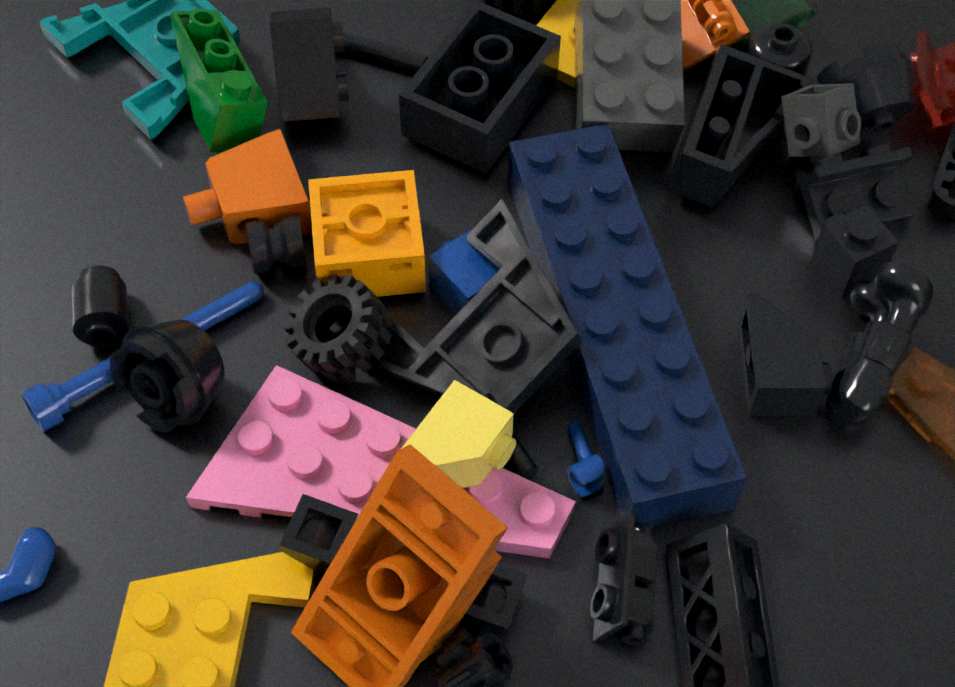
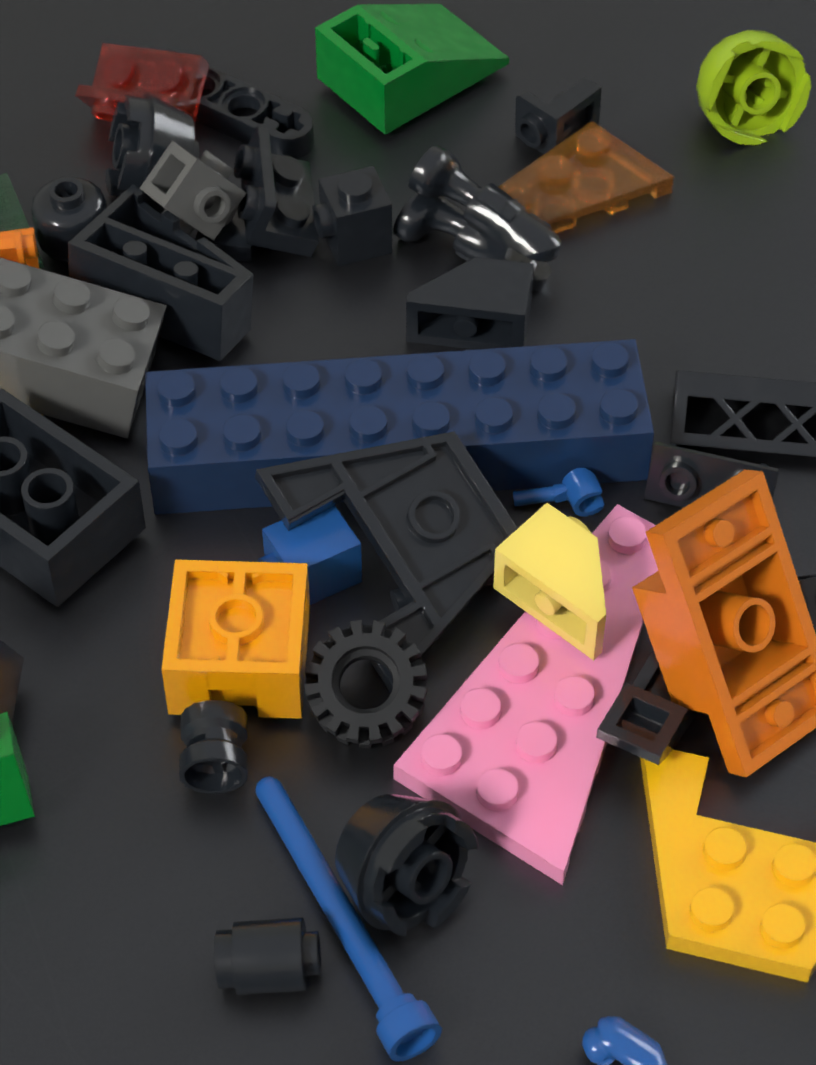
camera: 80 degrees left, 5 degrees down
orange torso [183,129,312,245] -> none

